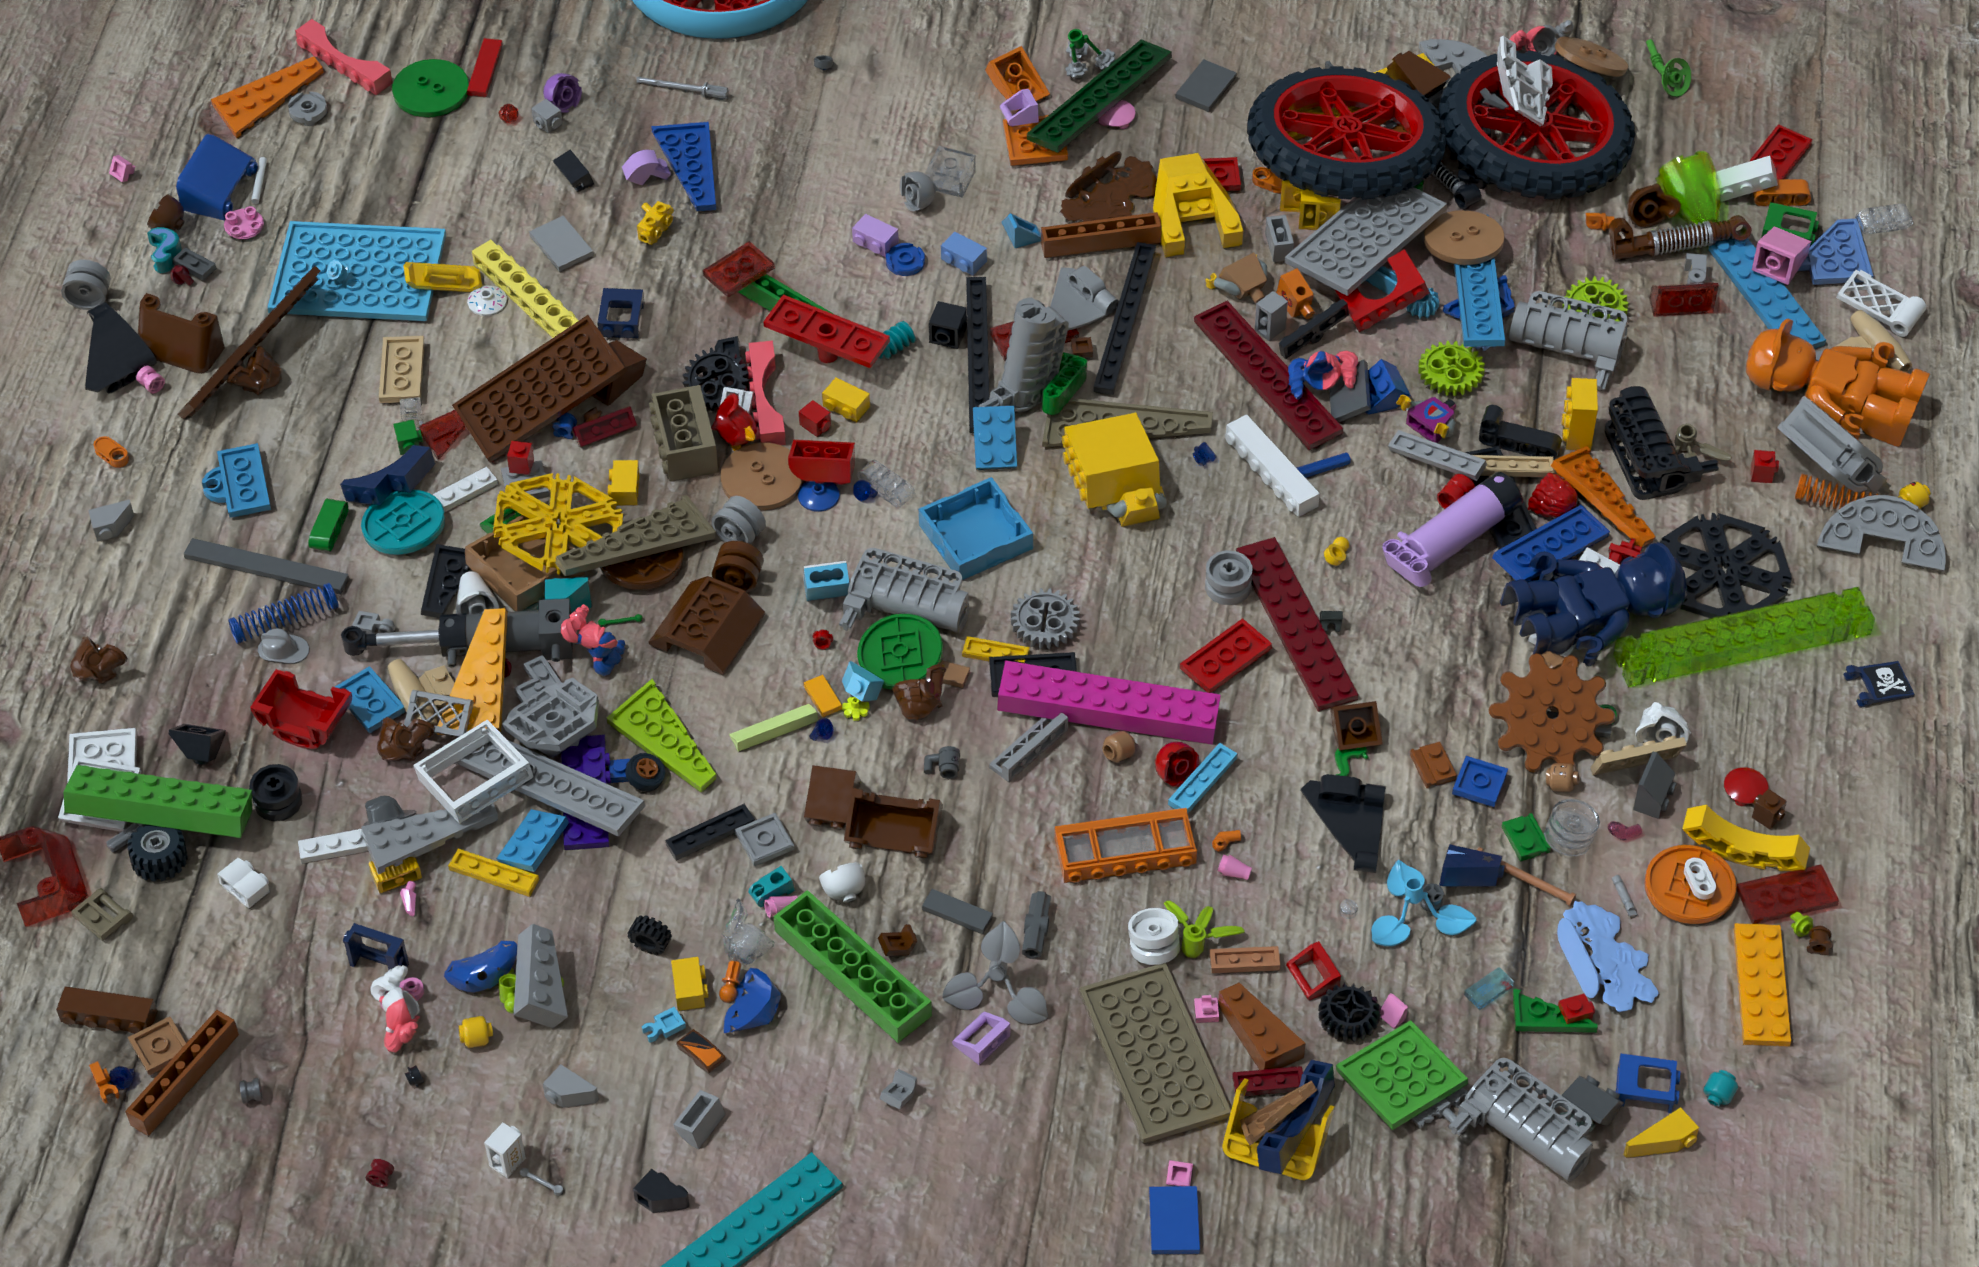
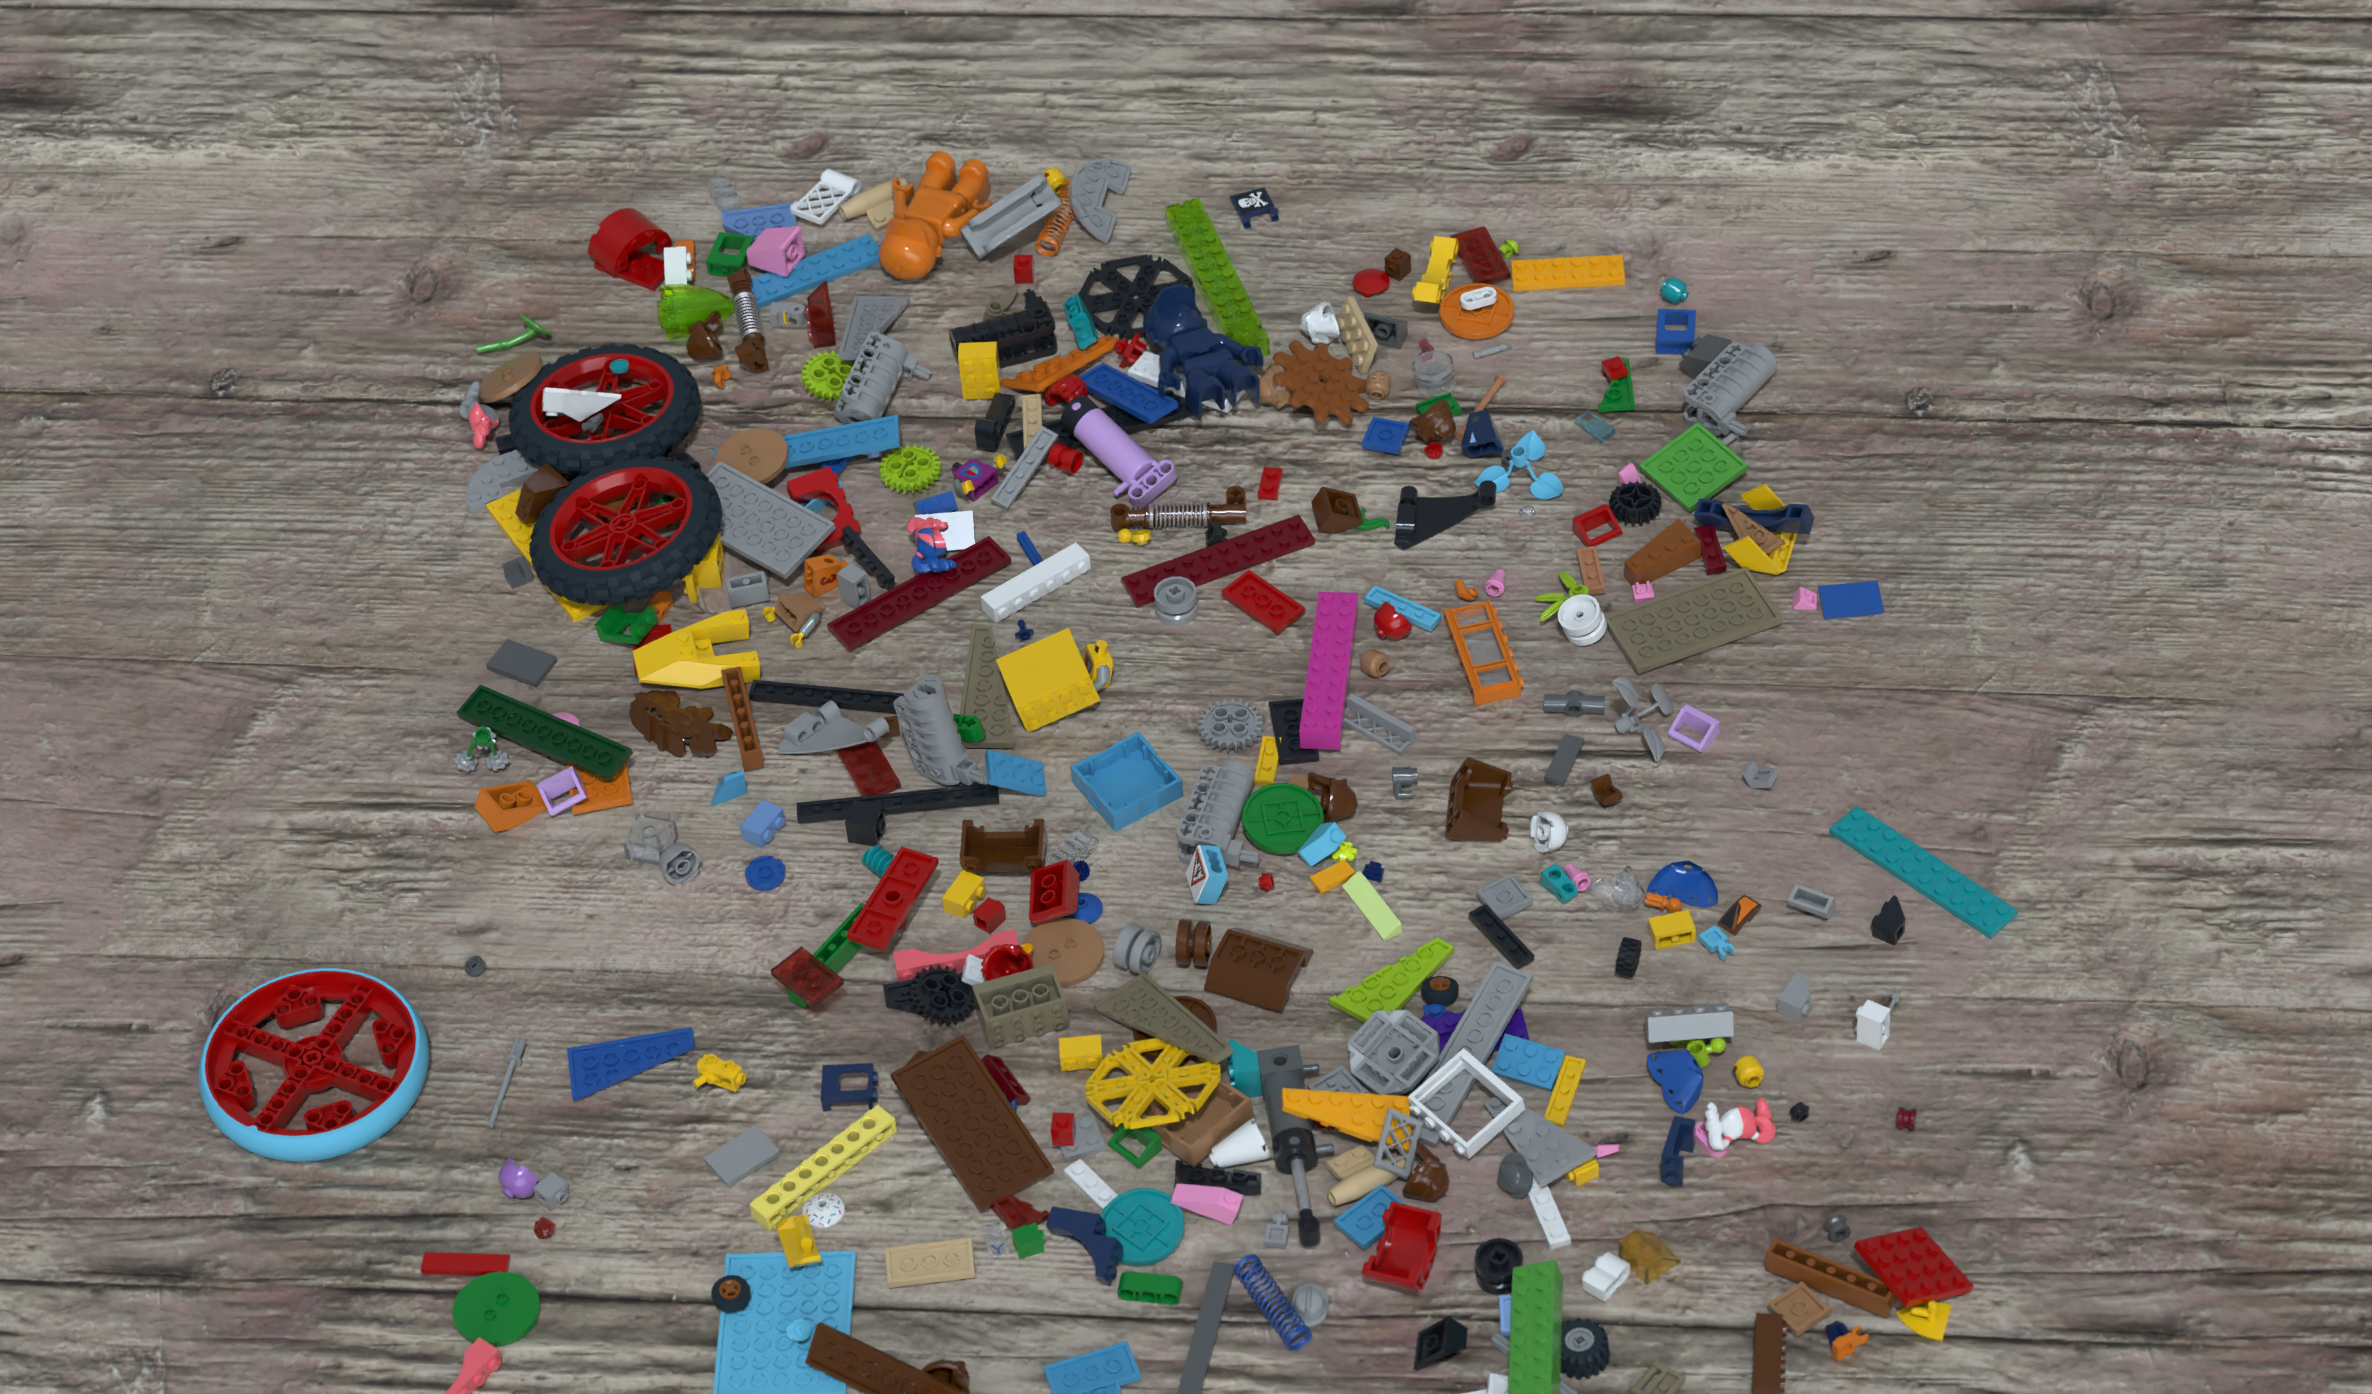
camera: 90 degrees left, 5 degrees down
black hinge [552,149,594,192] -> none
hair [561,604,625,676] -> none
green hinge [598,614,643,627] -> none
lavender brick [622,150,671,185] -> none
bright green brick [774,890,932,1043] -> none
reddish brown slope [804,765,861,830] -> none
lavender brick [852,214,899,257] -> none
dark orange plate [1410,742,1457,789] -> none
light blue plant [1557,901,1659,1012] -> none
yellow slope [1623,1107,1699,1158] -> none
reddish brown brick [1807,926,1832,955] -> none
none -> red cylinder [588,208,673,275]
none -> green window [594,604,658,645]
none -> teal piece [610,359,629,374]
none -> black wheel [711,1275,751,1313]
none -> light grey wing [839,296,910,361]
none -> reddish brown windscreen [960,819,1047,872]
none -> teal slope [1063,293,1099,350]
none -> reddish brown piece [1110,486,1246,531]
none -> bright pink slope [1170,1184,1243,1226]
none -> red plate [1258,467,1283,501]
none -> reddish brown head [1409,400,1456,443]
none -> red plate [1424,442,1443,460]
none -> clear yellow slope [1618,1230,1681,1285]
none -> red plate [1853,1227,1974,1307]
none -> yellow shield [1896,1301,1952,1341]

